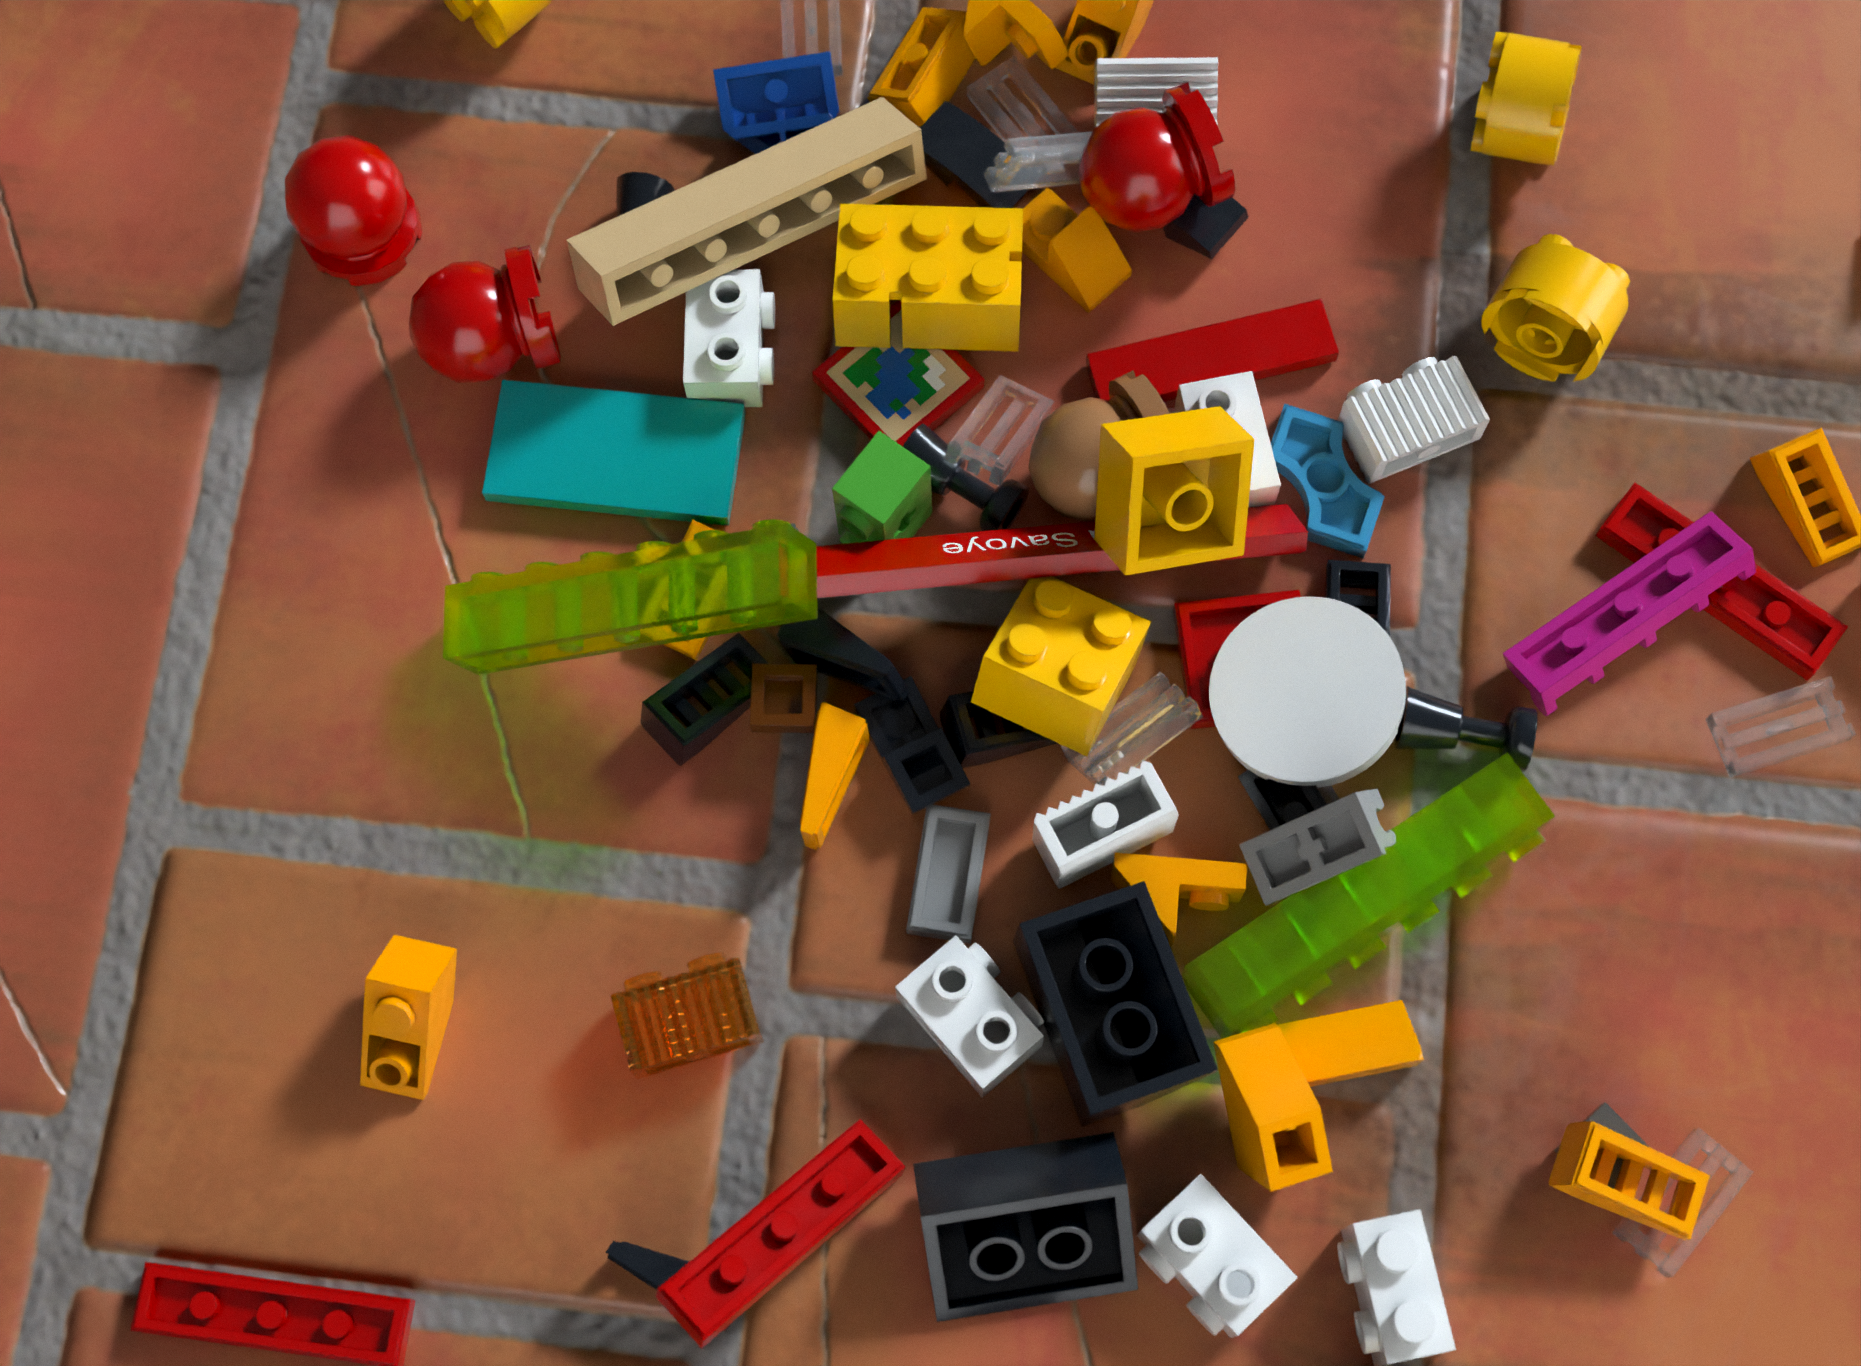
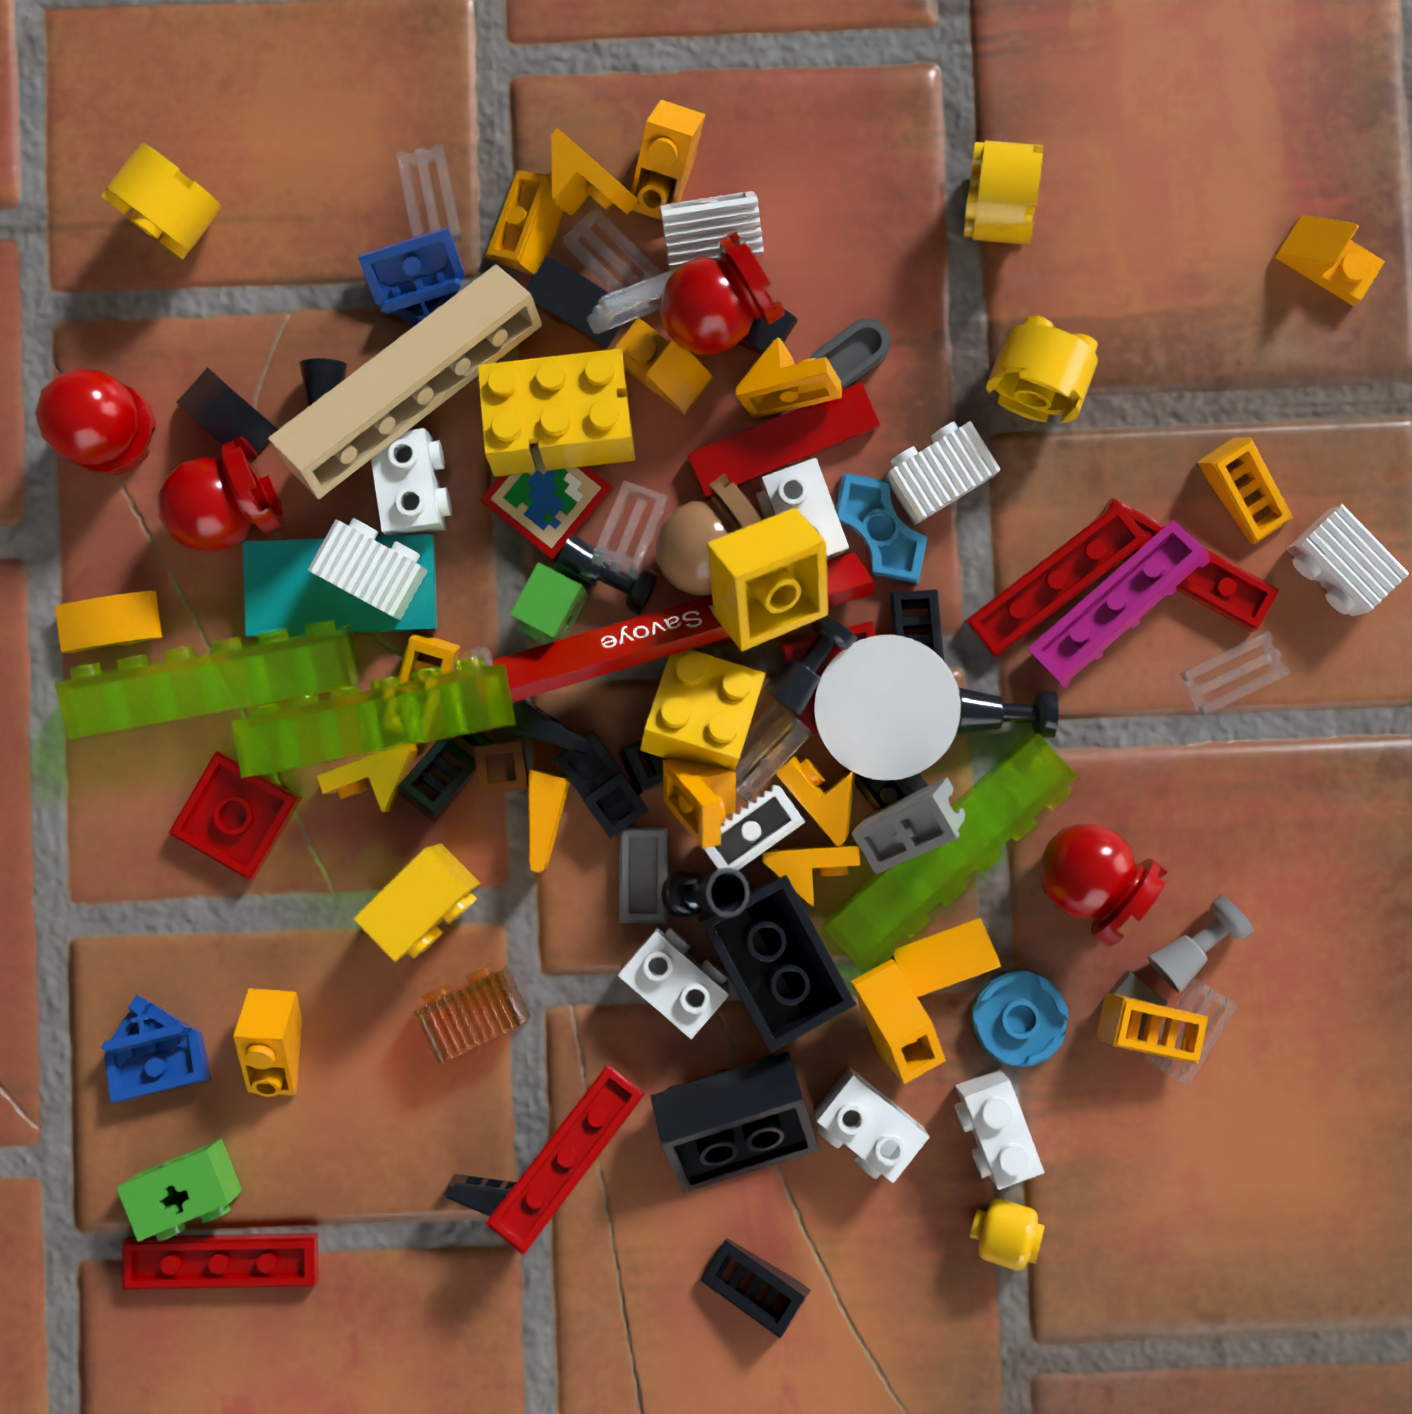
camera: 10 degrees left, 15 degrees up
none -> clear neon green brick [54,619,362,740]
none -> light orange slope [55,591,162,653]
none -> blue slope [101,995,211,1103]
none -> bright green brick [116,1138,242,1242]
none -> red tile [168,751,302,881]
none -> black slope [177,367,279,463]
none -> white brick [308,518,428,620]
none -> light orange slope [316,741,419,813]
none -> yellow brick [353,843,481,962]
none -> black piece [661,867,750,918]
none -> light orange slope [663,758,736,849]
none -> light orange slope [736,338,842,419]
none -> black piece [763,615,858,717]
none -> light orange slope [775,754,856,847]
none -> dark grey tile [809,318,891,390]
none -> red tile [965,502,1149,657]
none -> dark azure tile [971,970,1068,1067]
none -> red tile [1039,824,1168,947]
none -> light grey piece [1147,895,1254,994]

